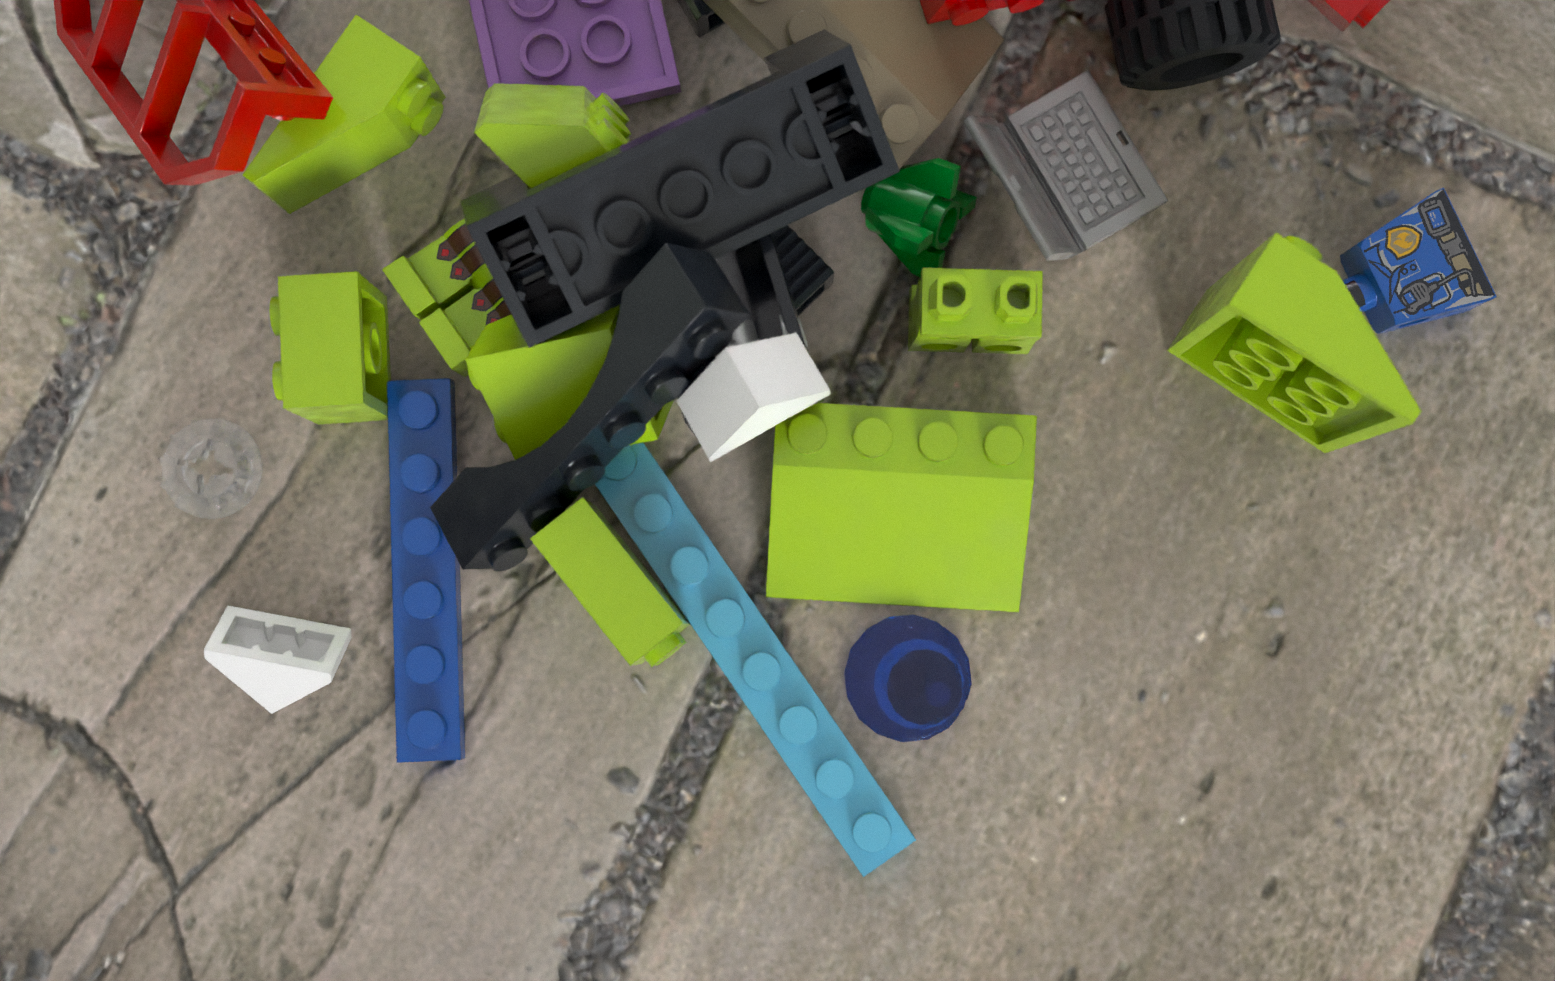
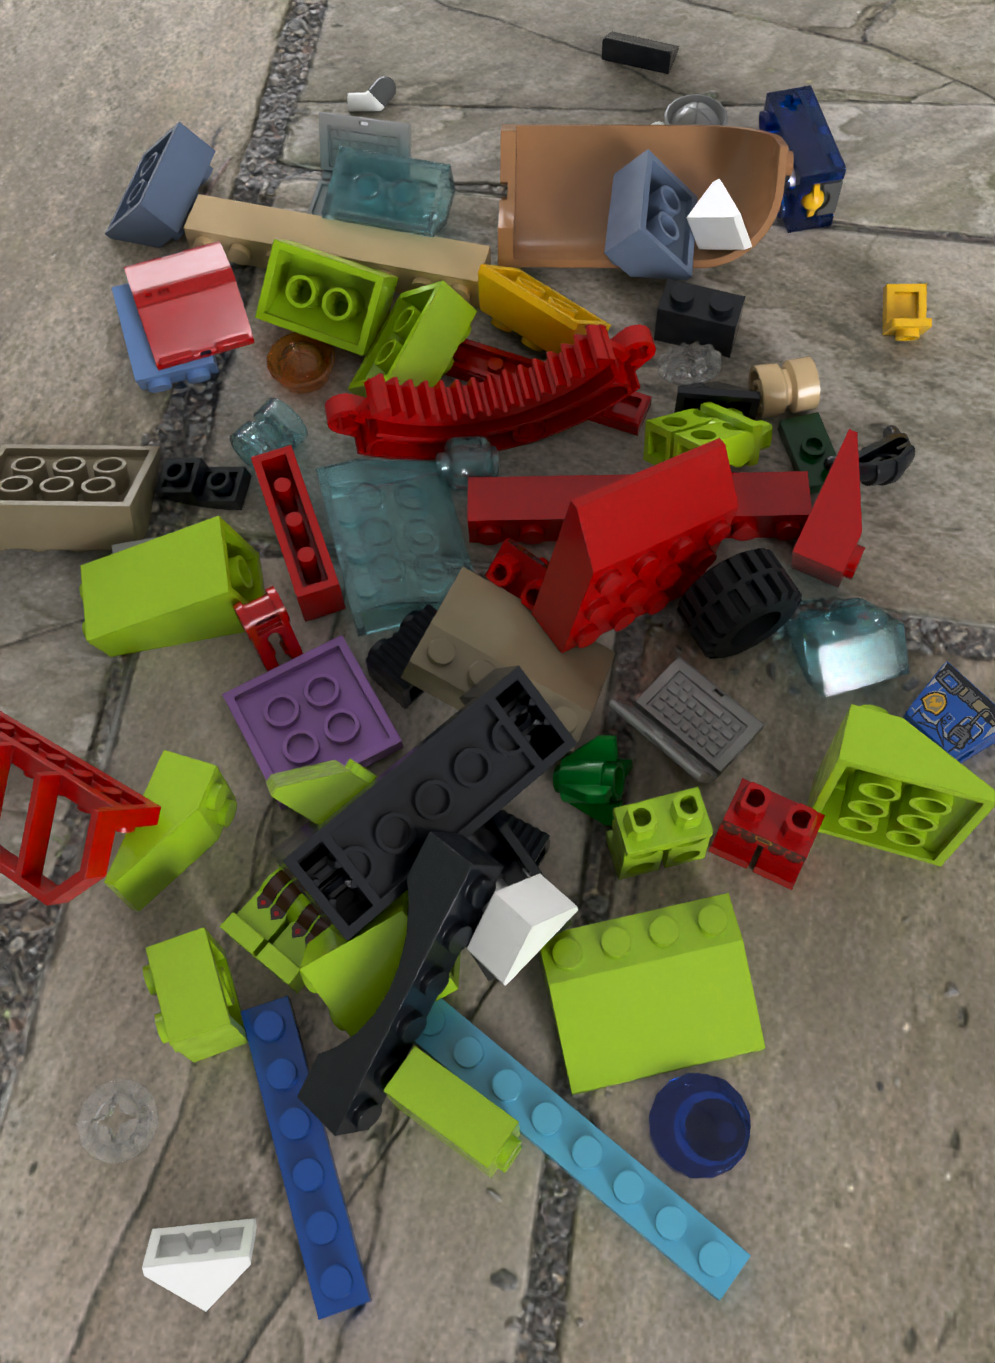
camera: 15 degrees left, 20 degrees down
none -> red hips [708,778,825,890]
none -> clear light blue slope [784,597,910,698]

